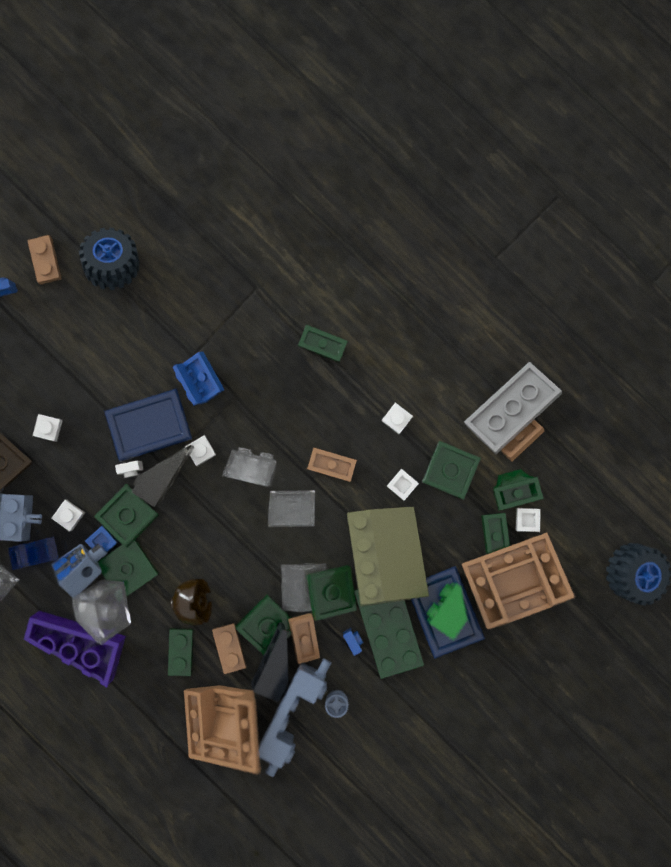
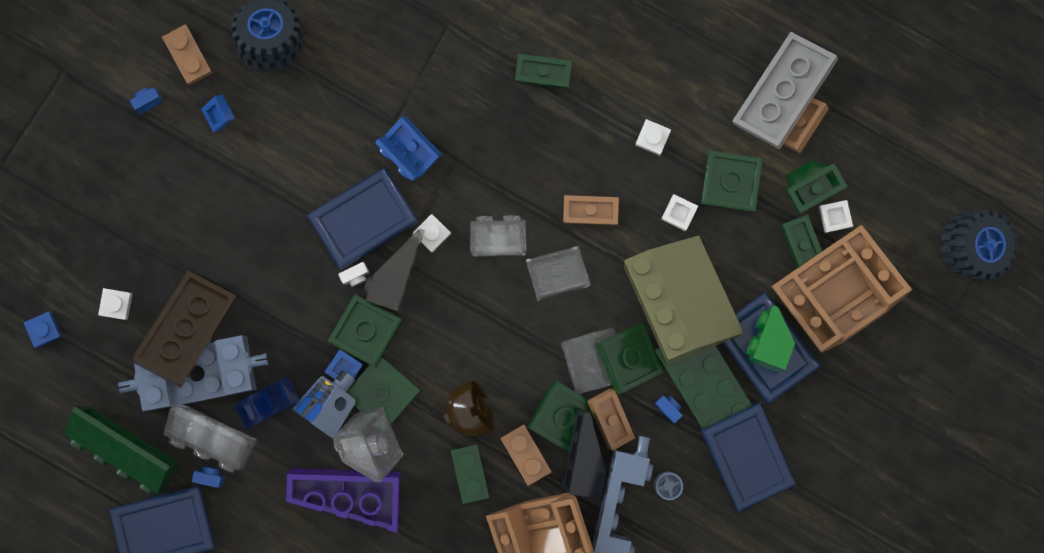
camera: 20 degrees left, 0 degrees up
white plate [33,414,63,442] -> none
white plate [52,500,85,531] -> none
none -> blue plate [201,95,235,133]
none -> dark blue piece [701,402,797,513]

